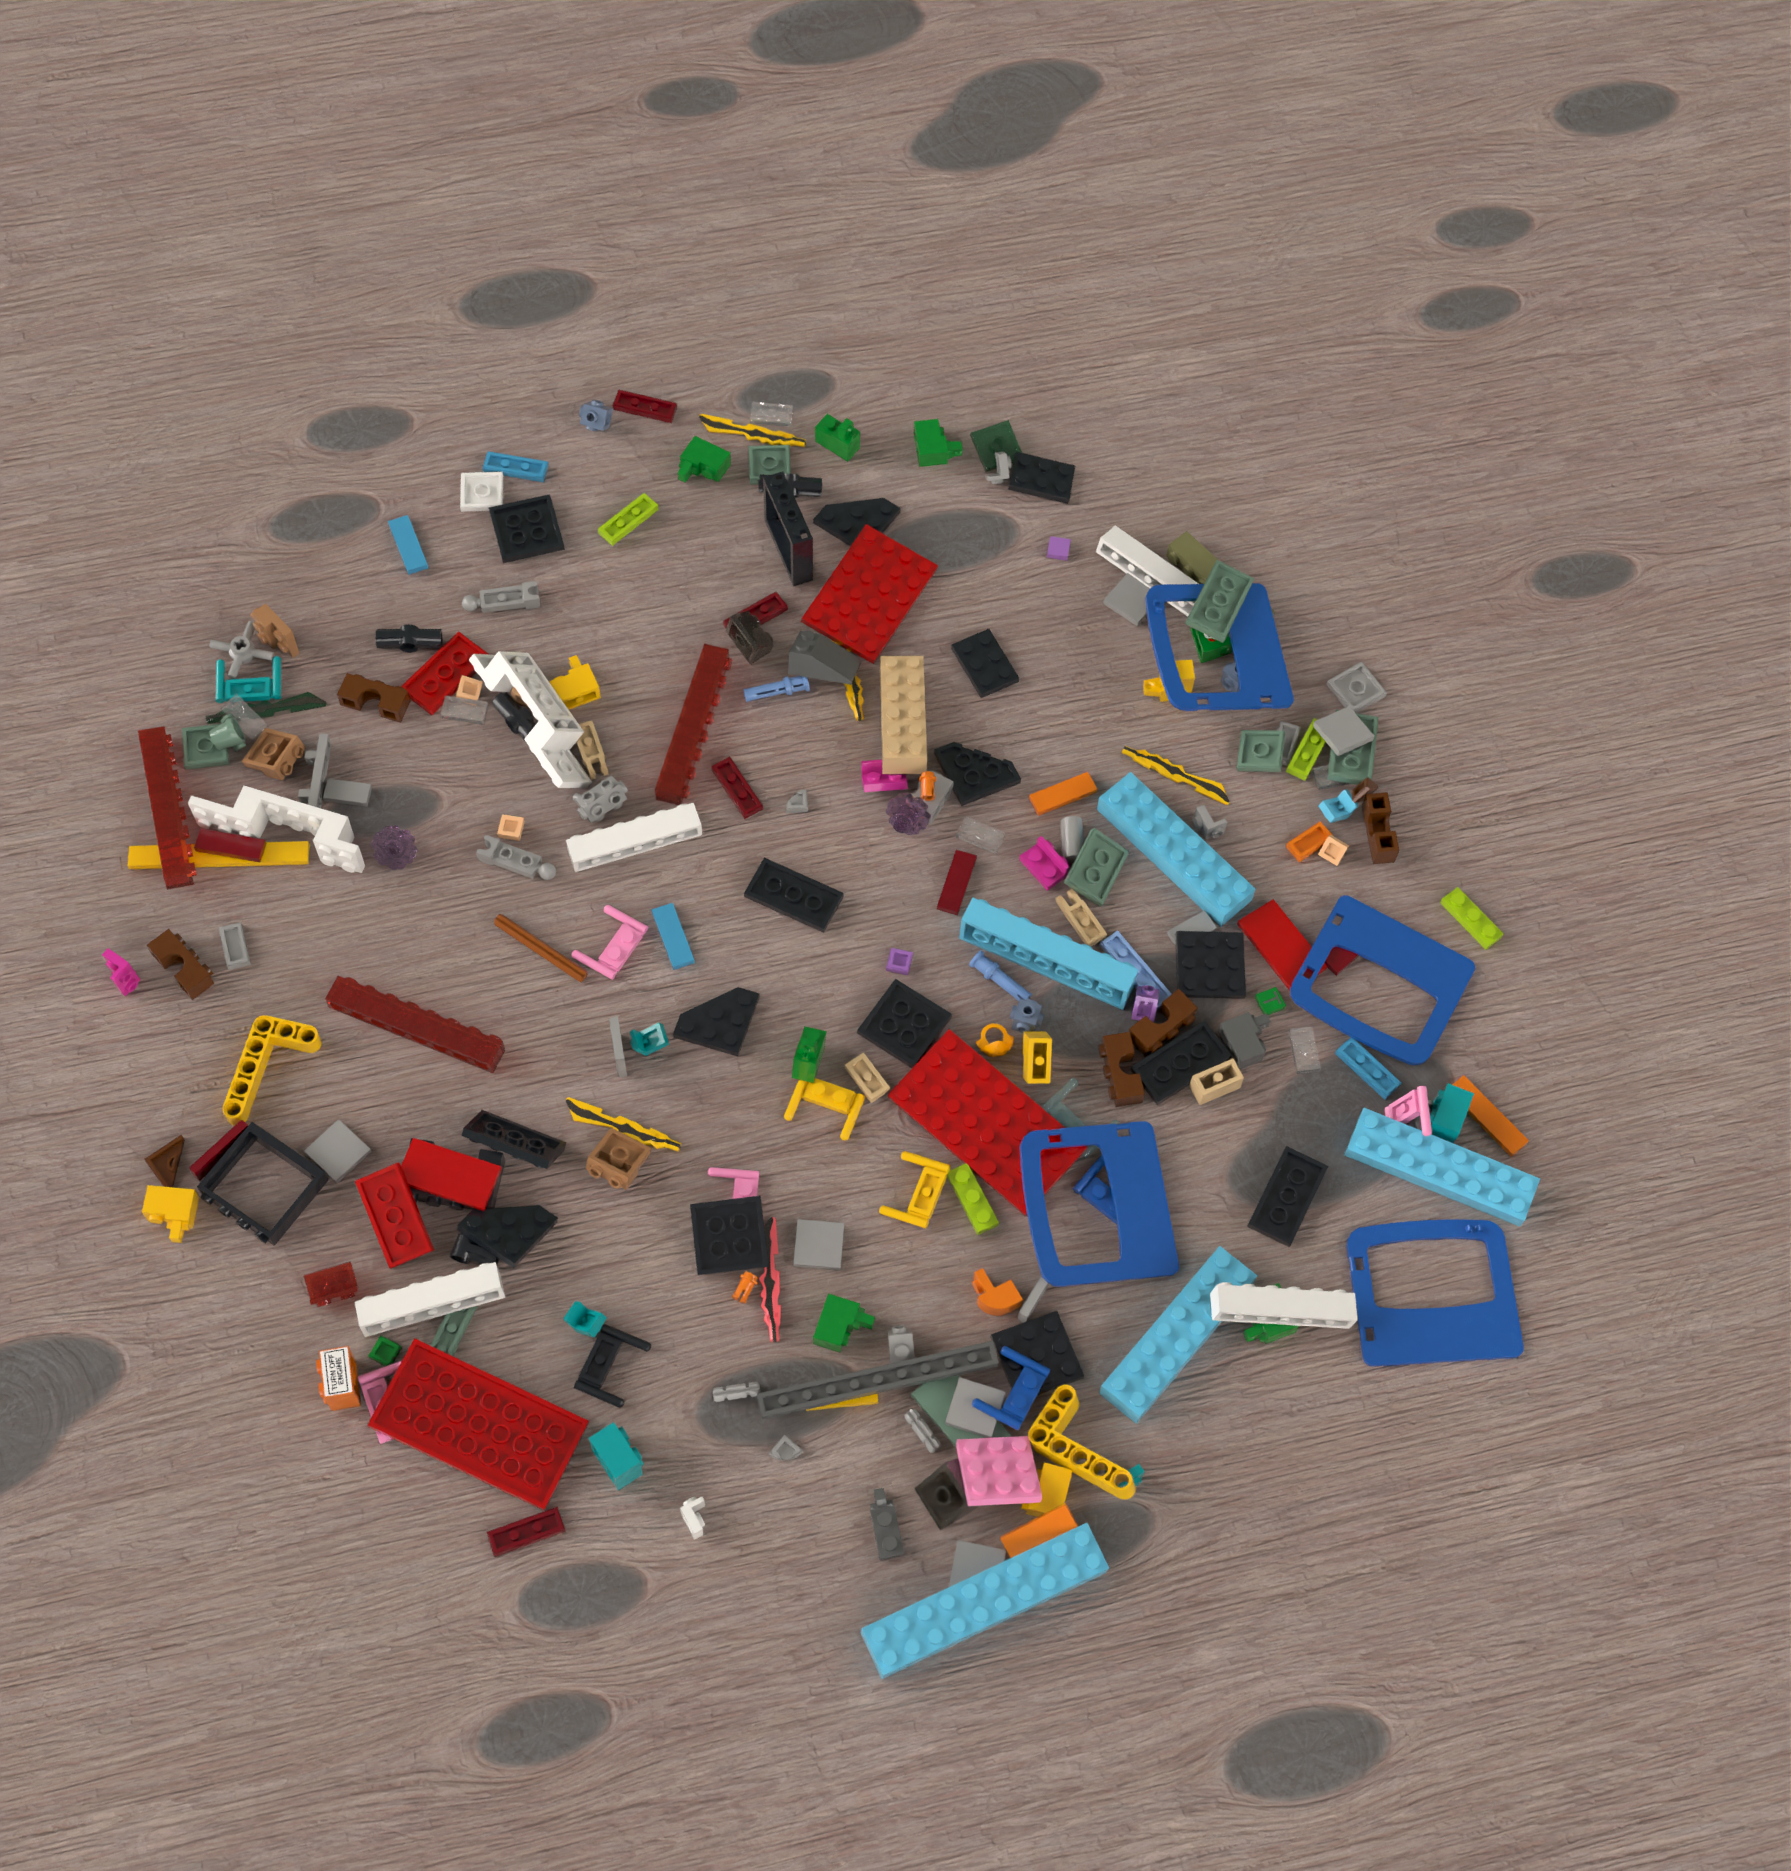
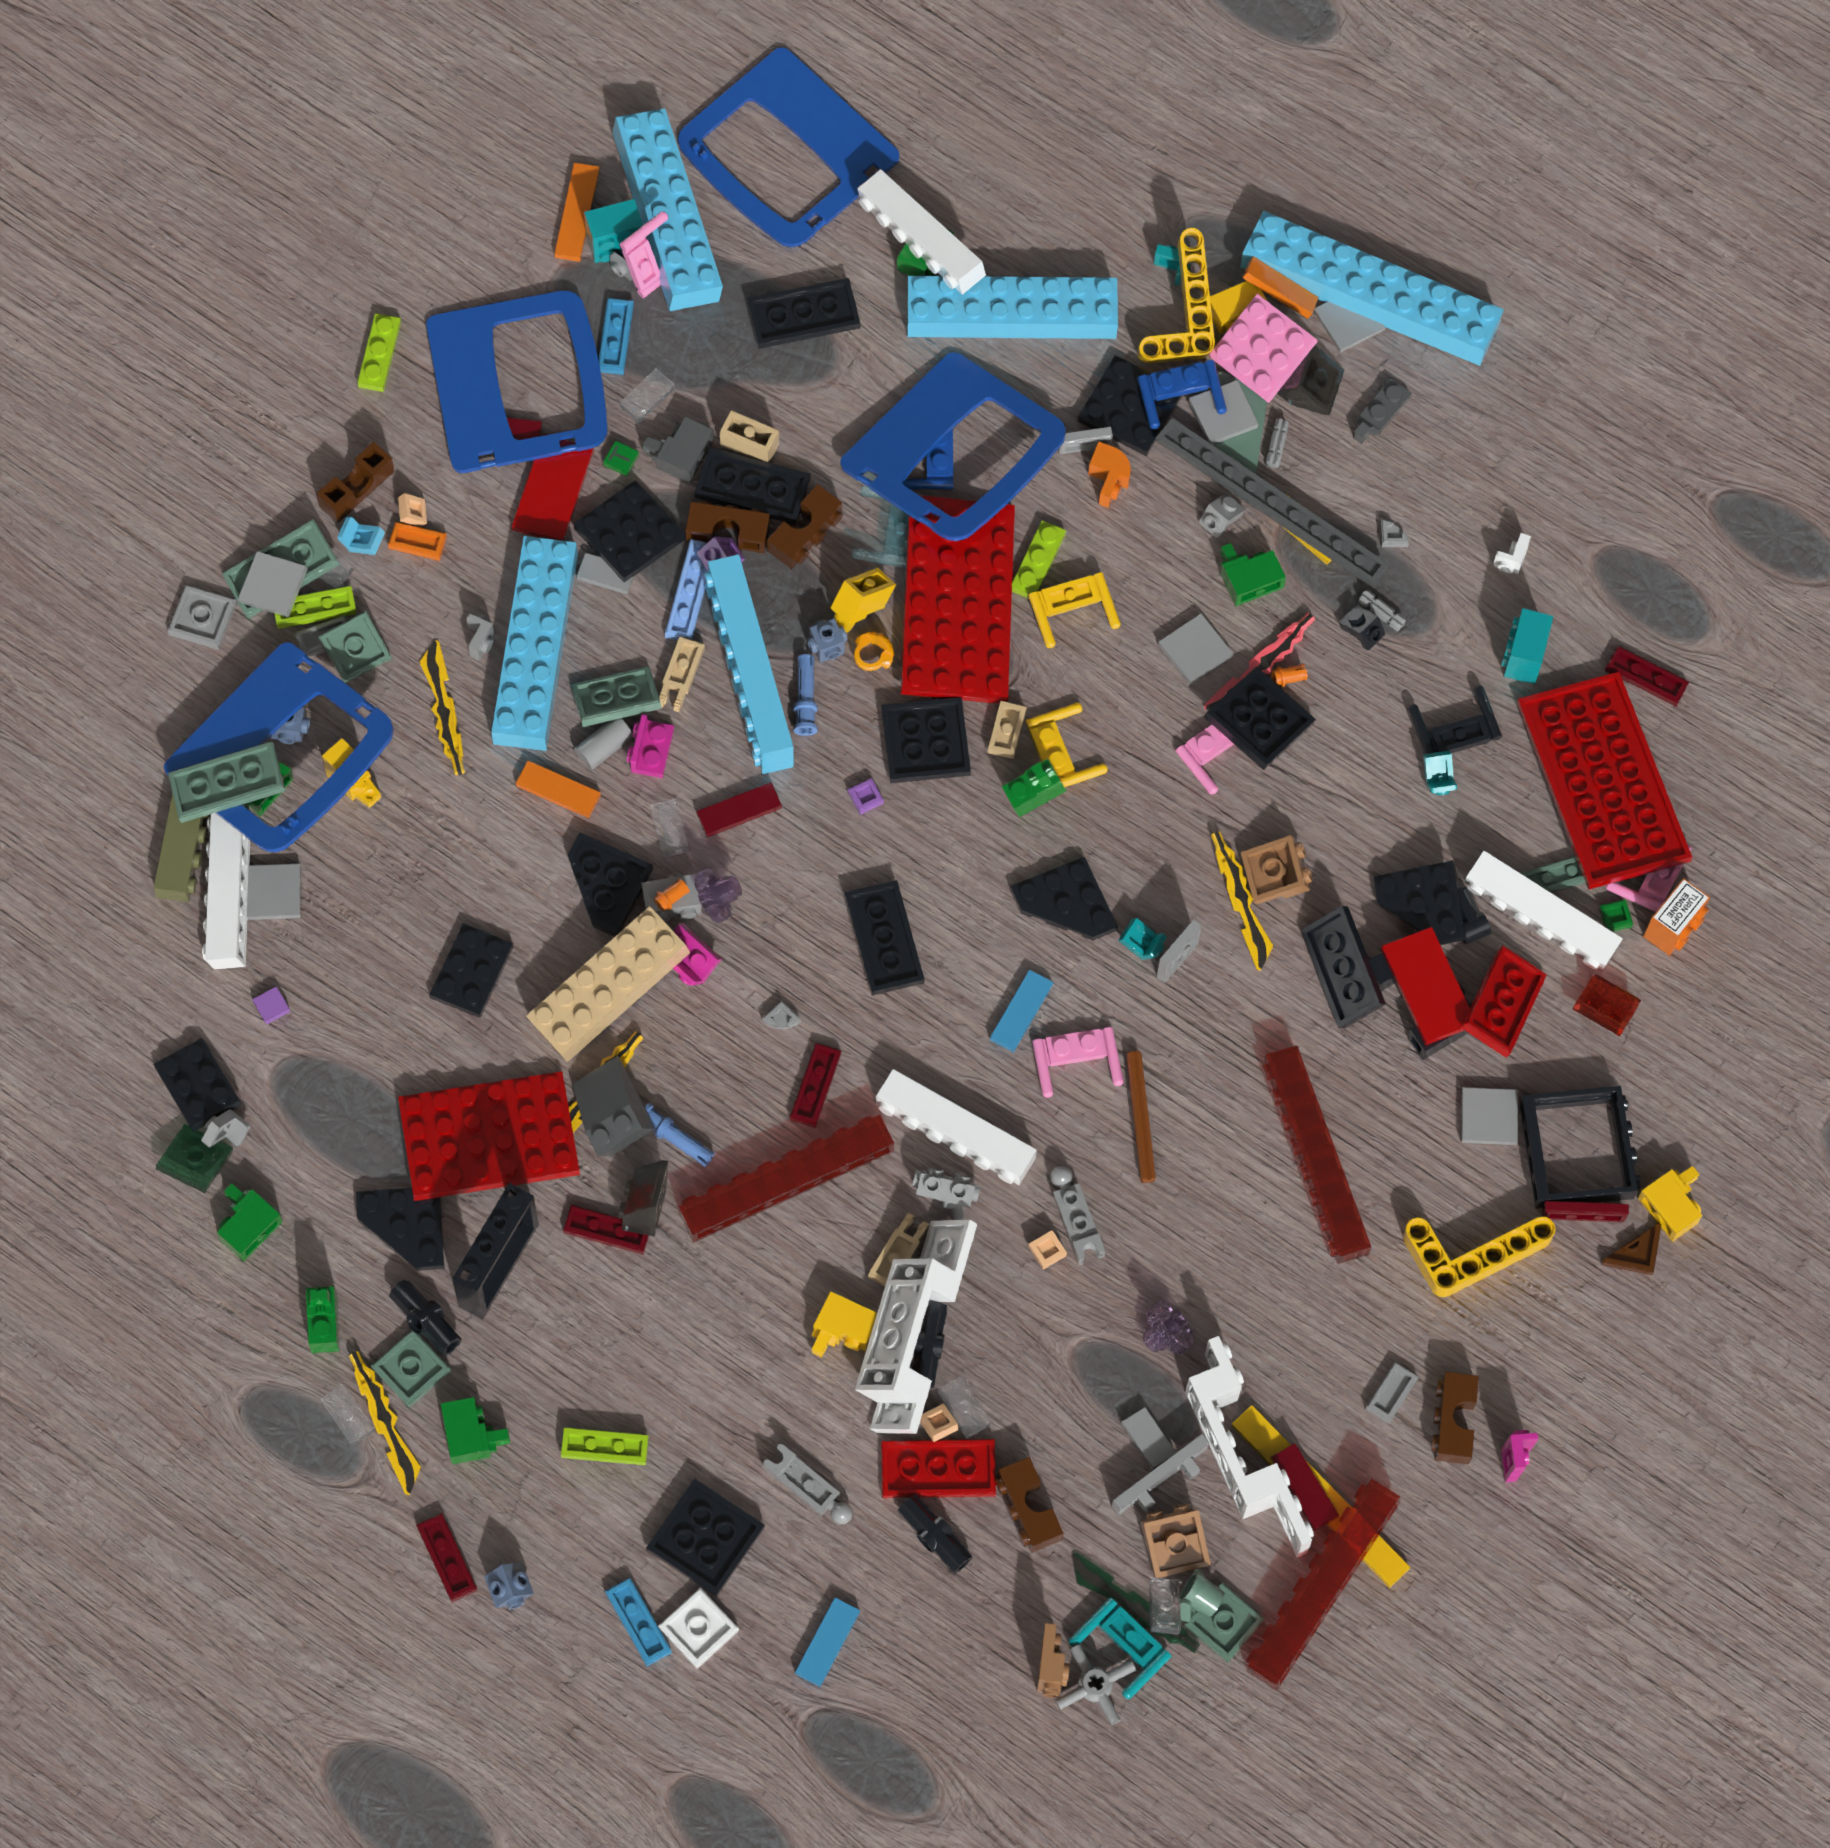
camera: 130 degrees left, 5 degrees up
reddish brown slope [1352,777,1379,803] -> none
none -> black bracket [1339,605,1385,650]

